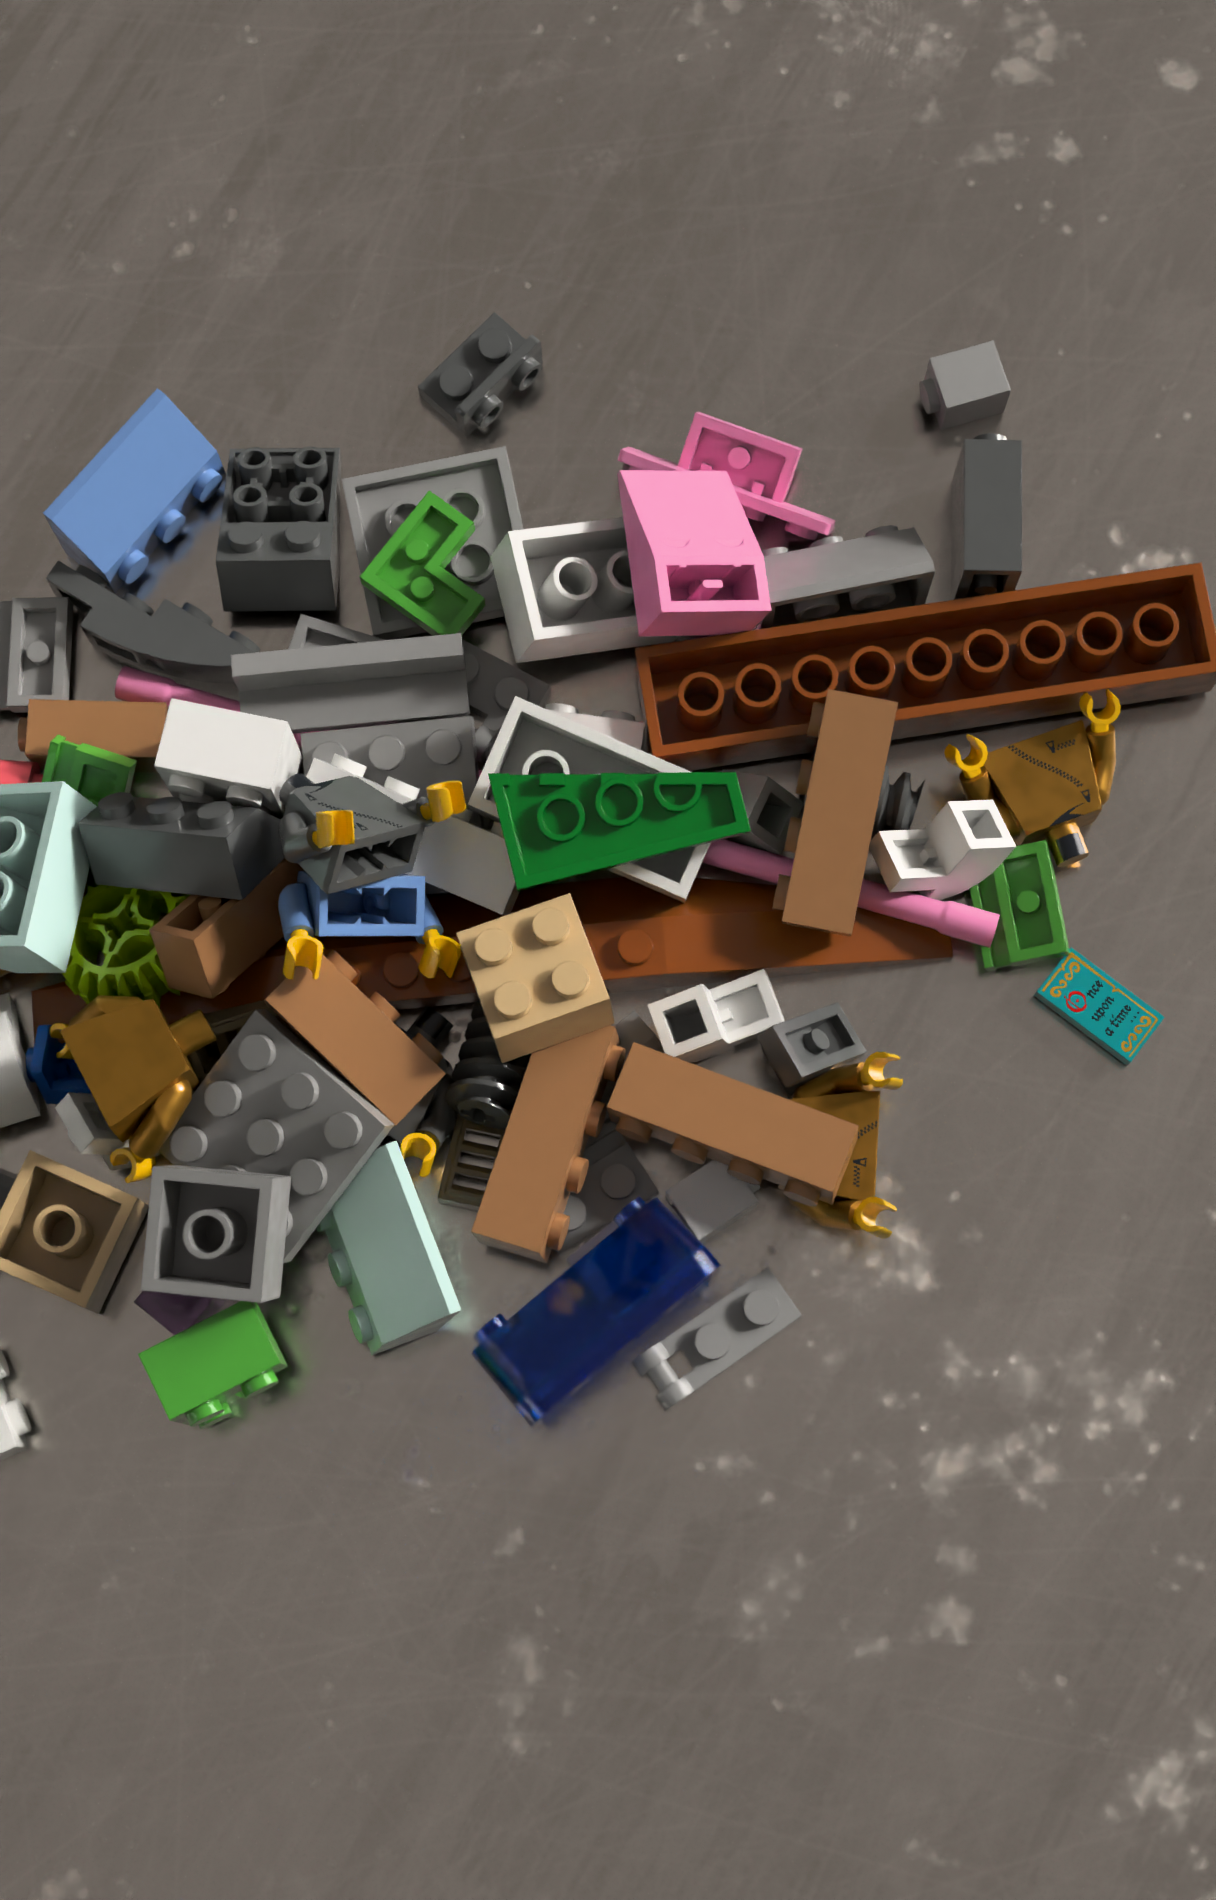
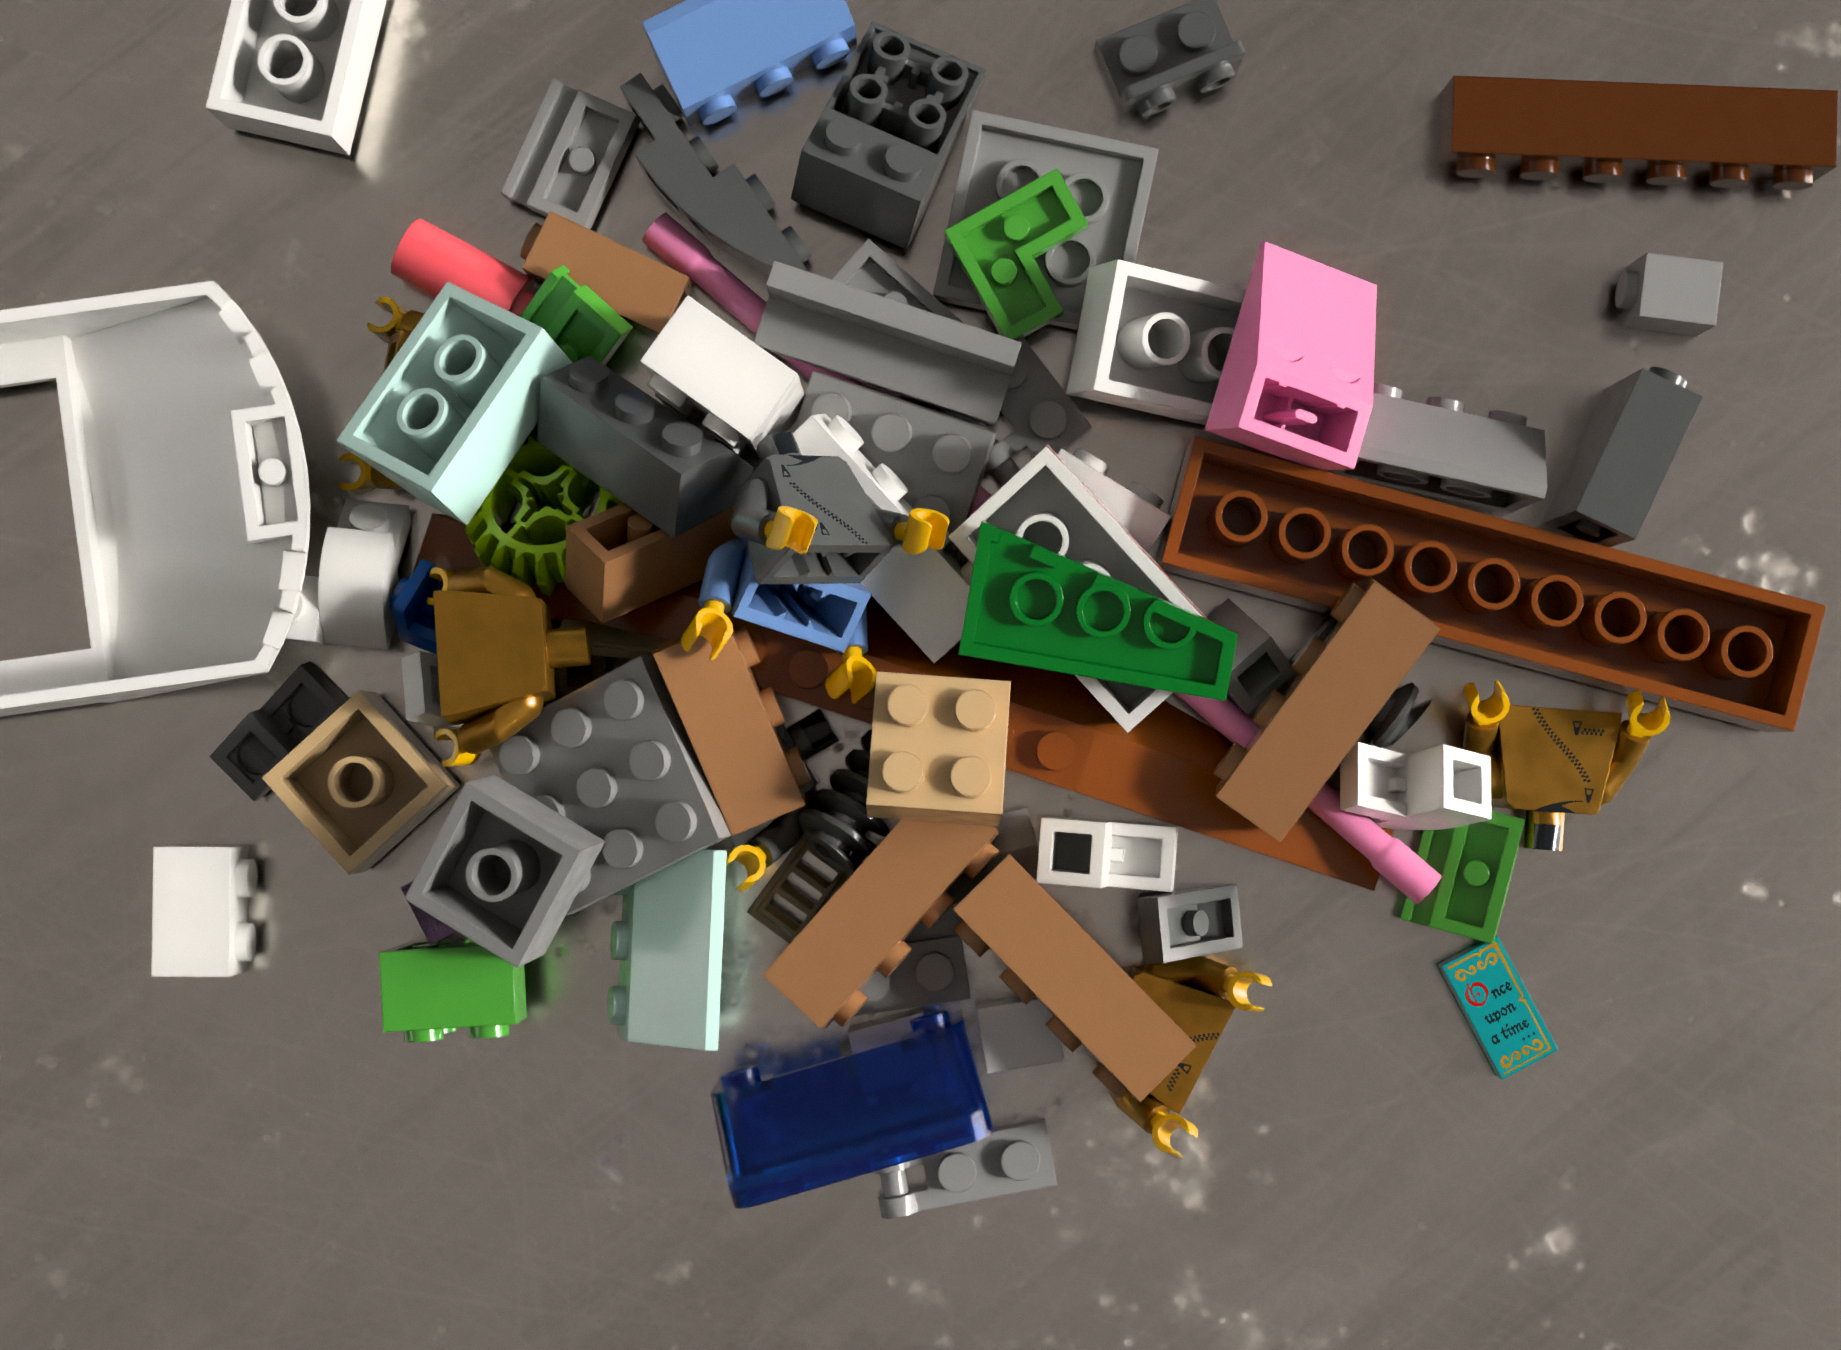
camera: 25 degrees right, 10 degrees up
bright pink bracket [617,412,836,540] -> none
none -> reddish brown brick [1438,76,1839,190]

